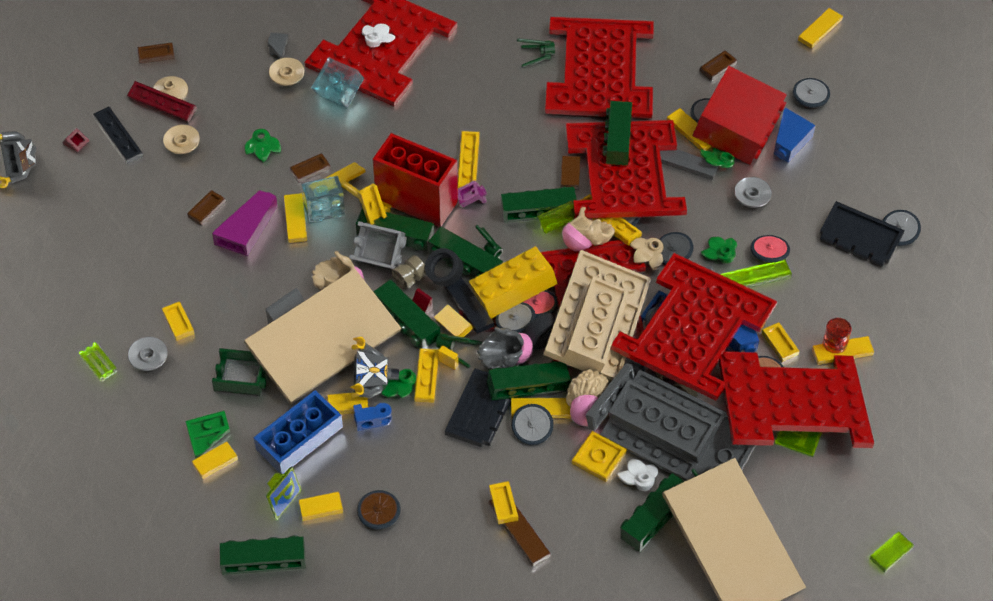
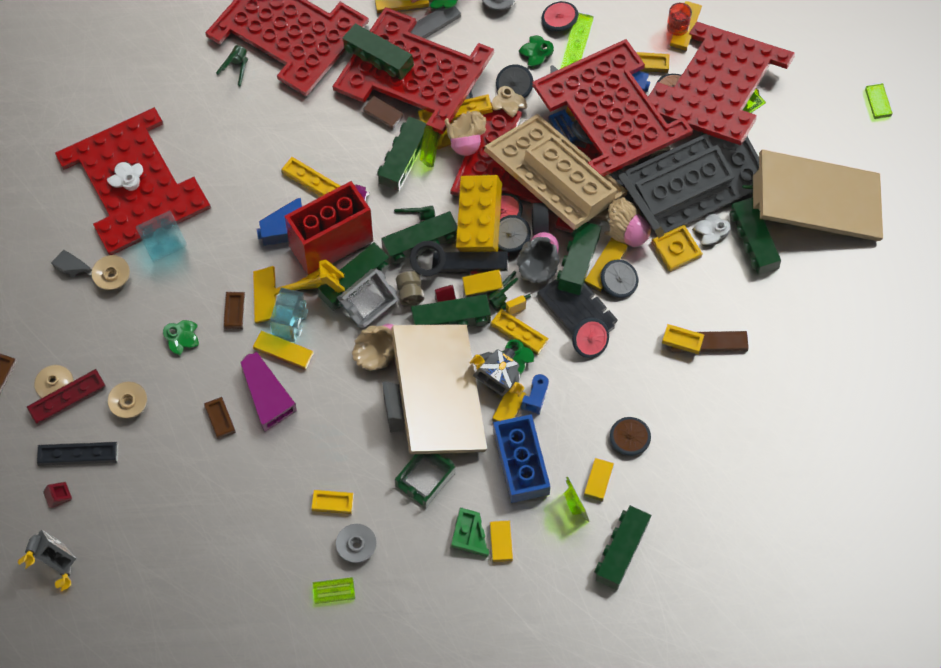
camera: 60 degrees left, 10 degrees up
none -> coral wheel [572,318,609,358]

